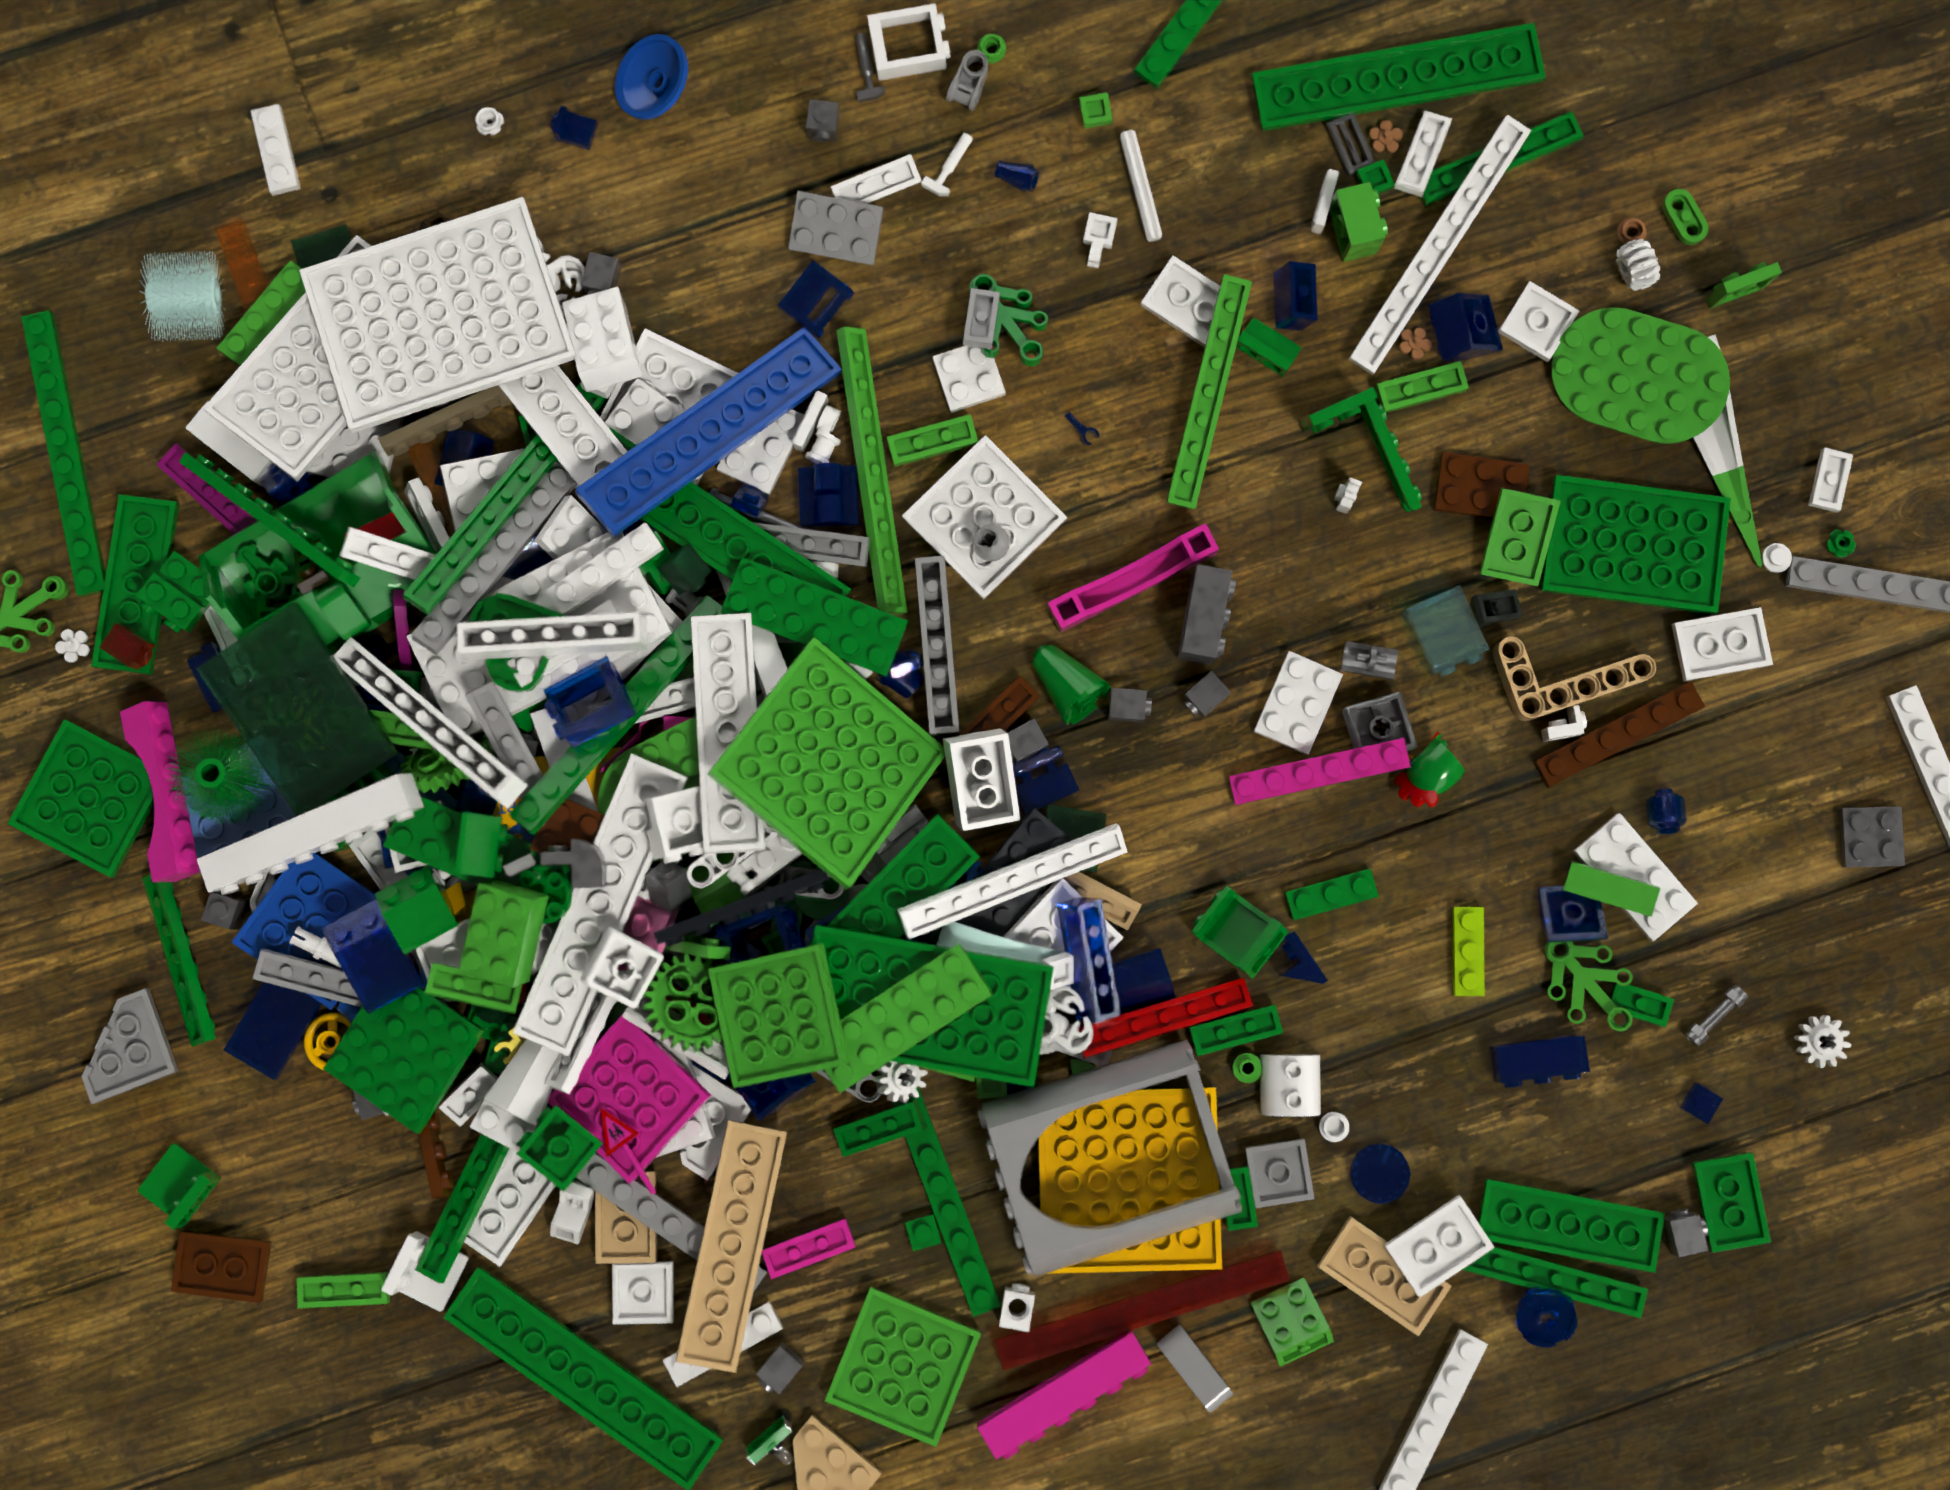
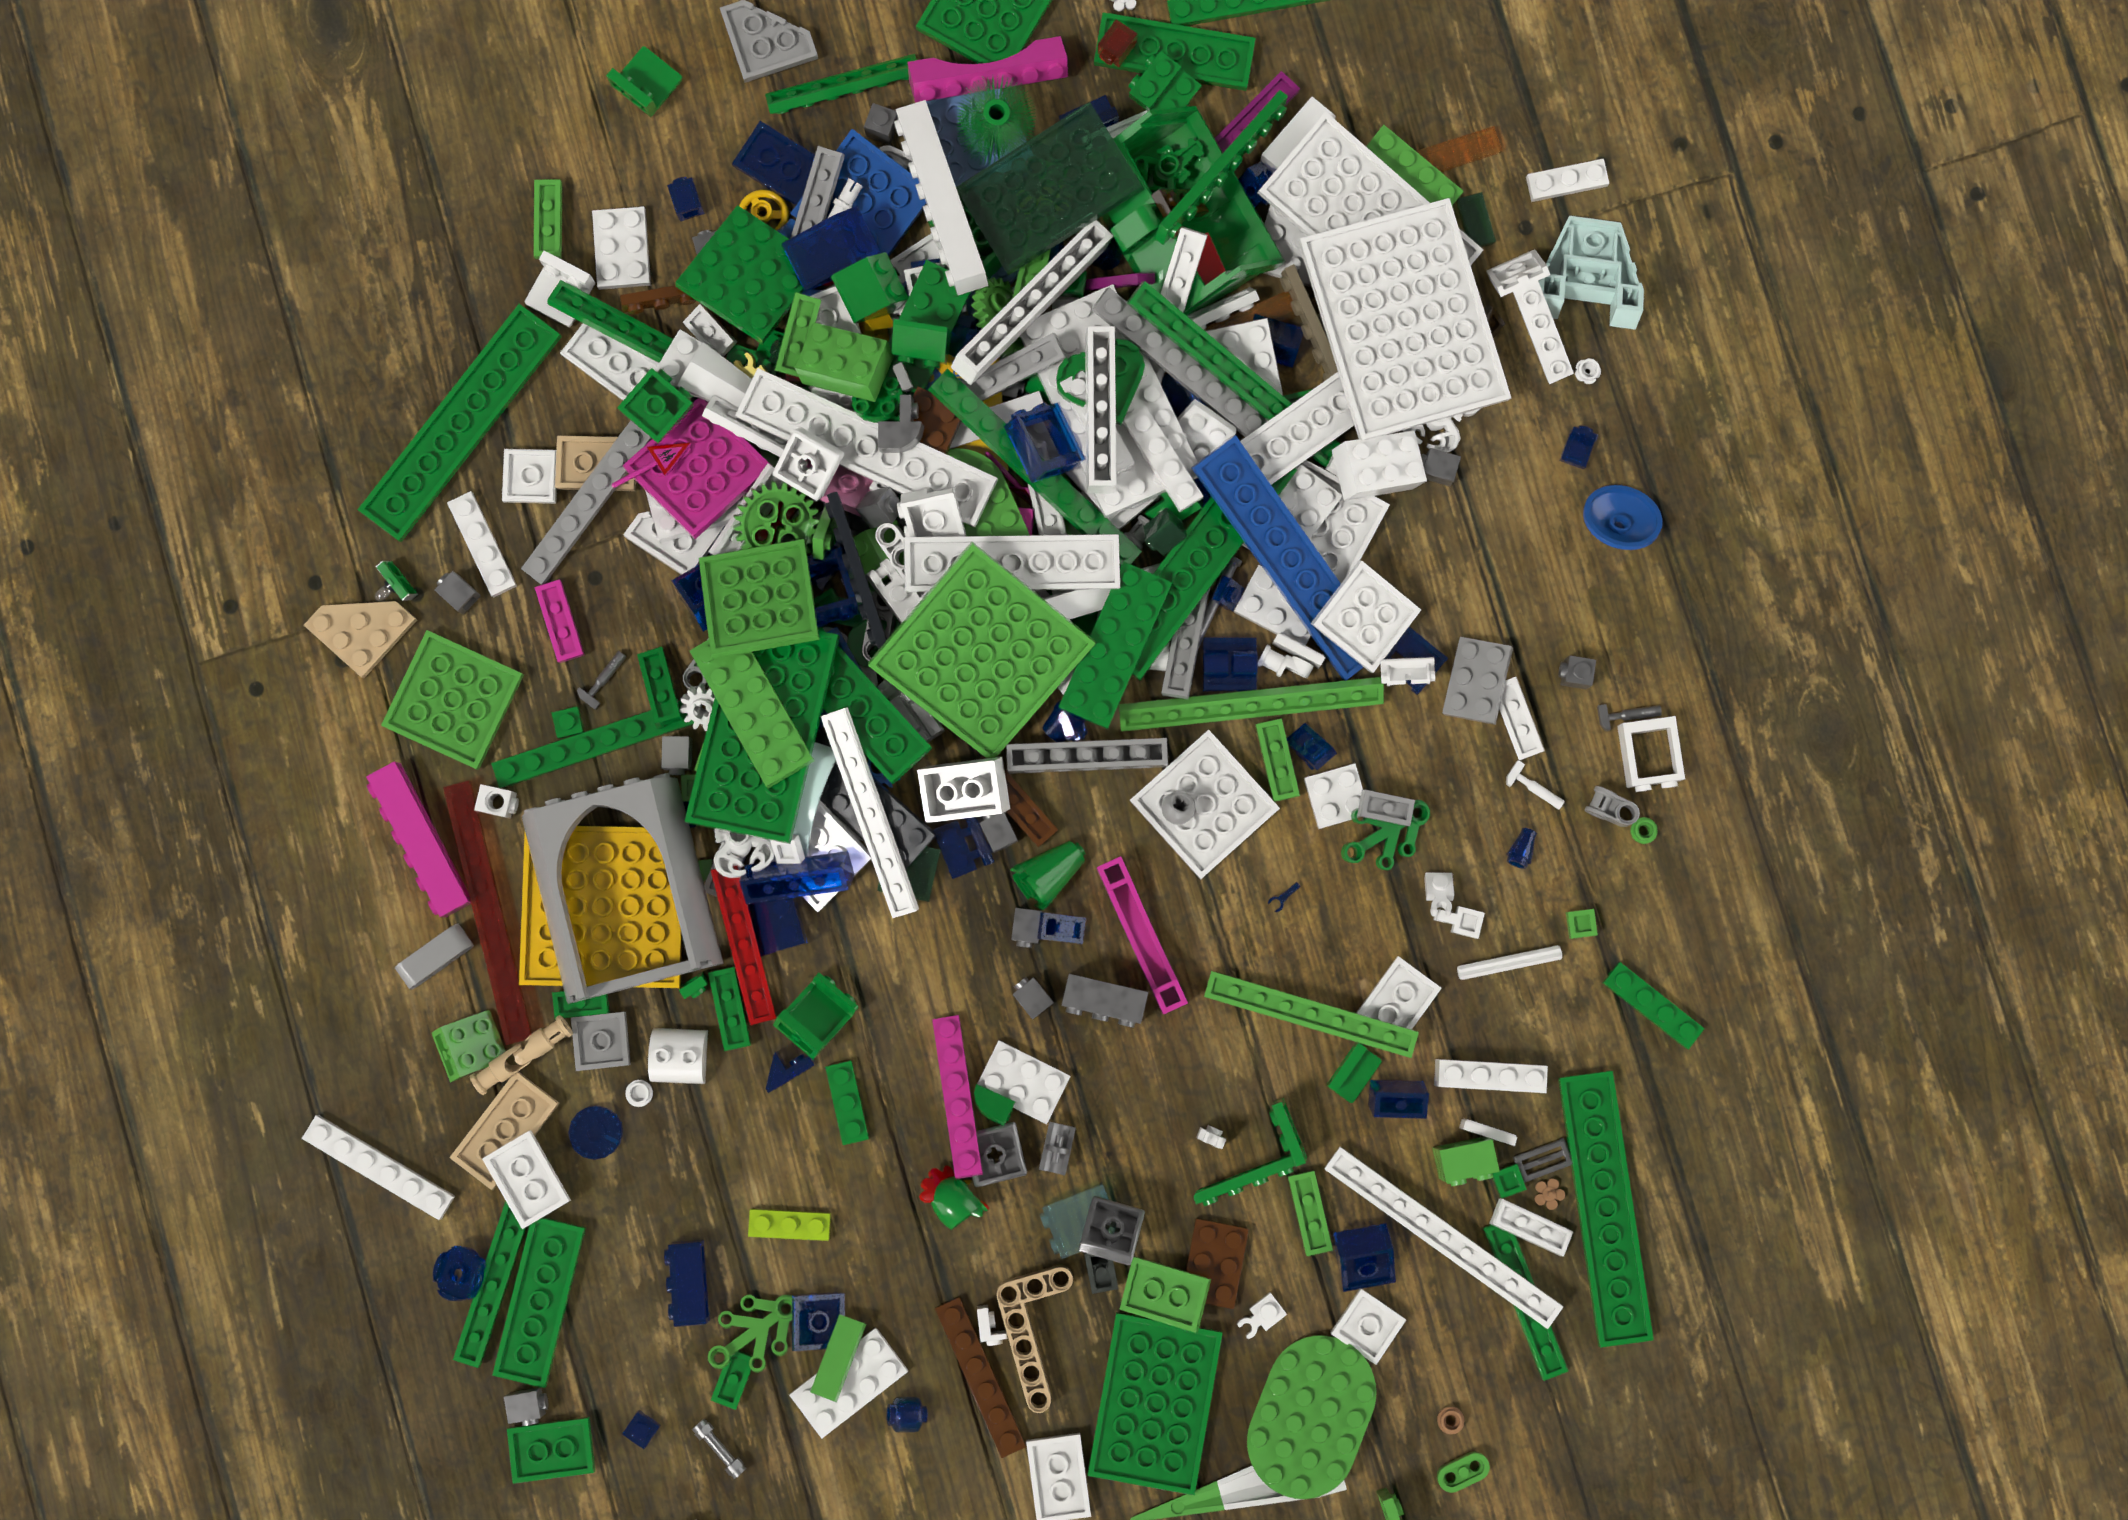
camera: 90 degrees right, 0 degrees up
light aqua piece [140,251,226,341] -> none
reddish brown plate [171,1230,272,1303] -> none
white brick [550,1181,595,1245] -> none
tan plate [676,1120,787,1373] -> none
tan plate [1052,872,1142,930] -> none
bright green plate [1232,1053,1262,1083] -> none
medium nougat plant [1399,328,1432,360] -> none
white gear [1616,238,1660,291] -> none
none -> tan piece [469,1015,573,1095]
none -> flat silver piece [577,651,627,710]
none -> white plate [592,207,651,290]
none -> light grey brick [662,736,693,775]
none -> clear blue brick [667,177,705,222]
none -> green plate [679,972,708,999]
none -> green brick [974,1084,1015,1126]
none -> clear blue slope [1037,912,1086,944]
none -> flat silver brick [1078,1196,1145,1265]
none -> white plate [1237,1292,1287,1339]
none -> clear blue slope [1287,723,1337,770]
none -> white plate [1311,561,1421,673]
none -> white hinge [1381,657,1435,686]
none -> white plate [1424,873,1454,916]
none -> white brick [1434,1059,1548,1093]
none -> white bracket [1486,249,1574,384]
none -> light aqua wedge [1538,216,1644,329]

